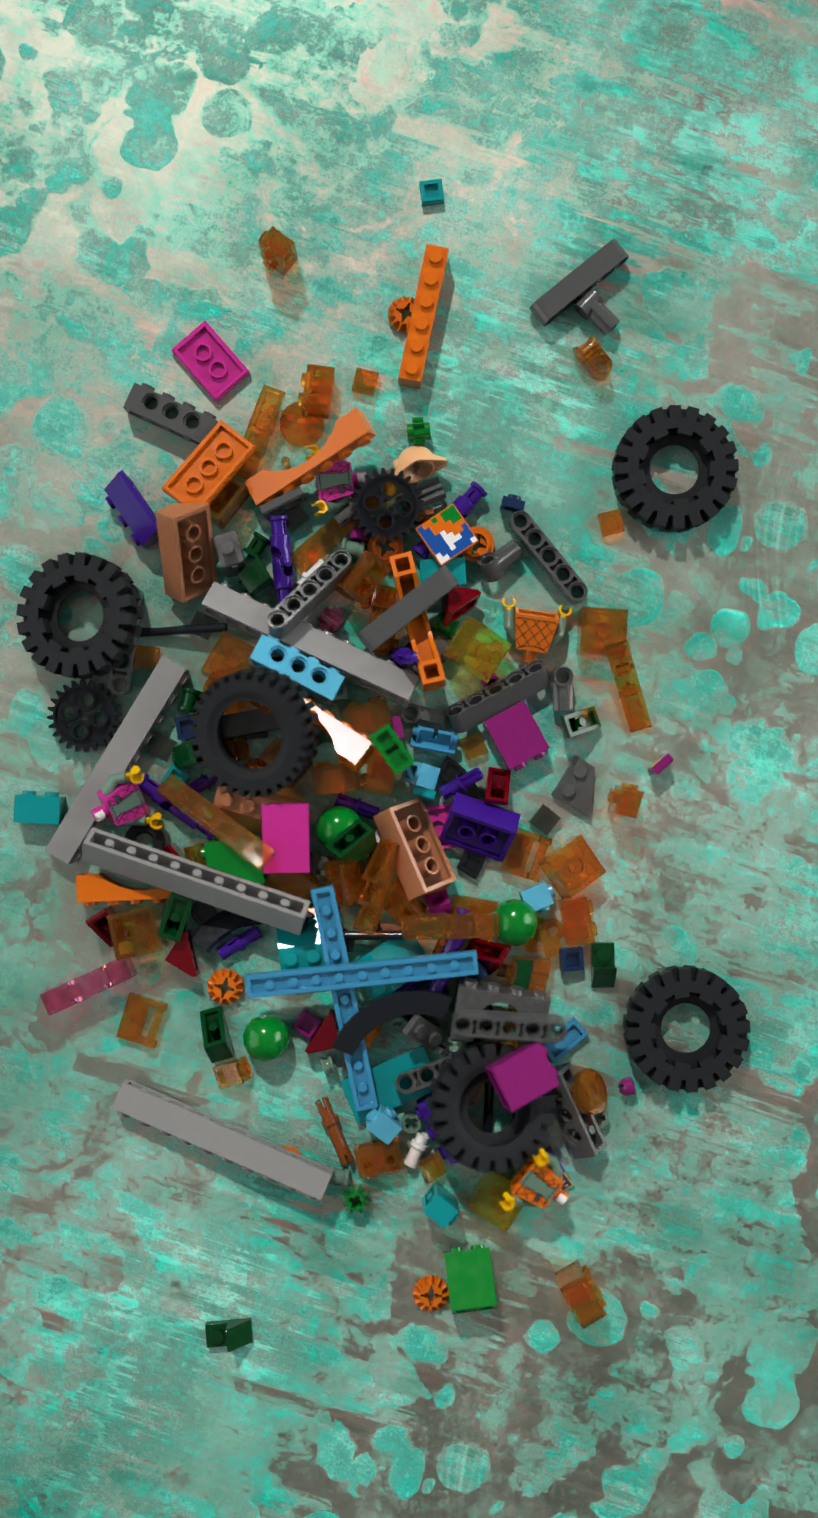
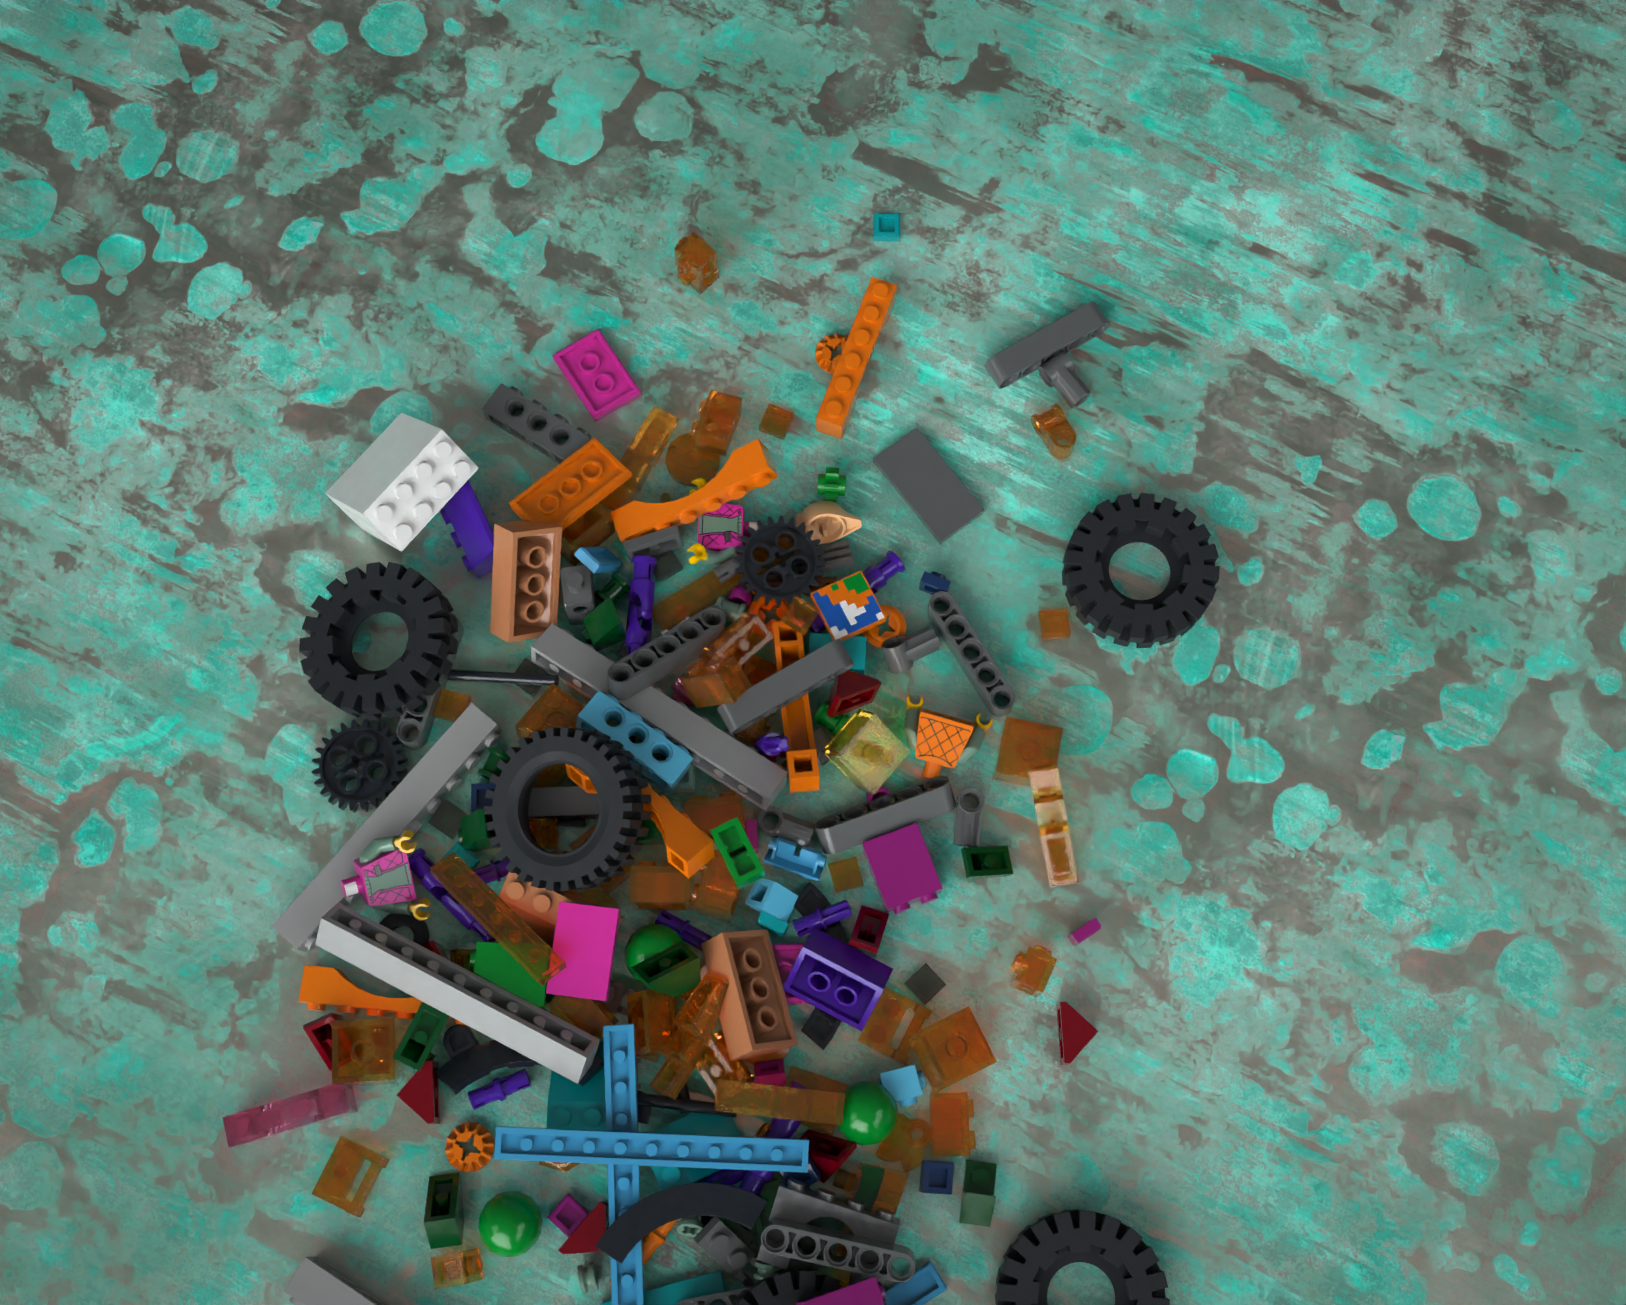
camera: 10 degrees right, 15 degrees down
teal brick [13,790,66,825] -> none
dark grey wing [552,756,595,817] -> none
none -> white brick [325,413,479,552]
none -> dark azure tile [574,546,623,573]
none -> clear orange brick [680,657,752,708]
none -> clear orange tile [780,596,820,635]
none -> dark grey tile [873,428,984,544]
none -> dark red slope [1056,1002,1098,1065]

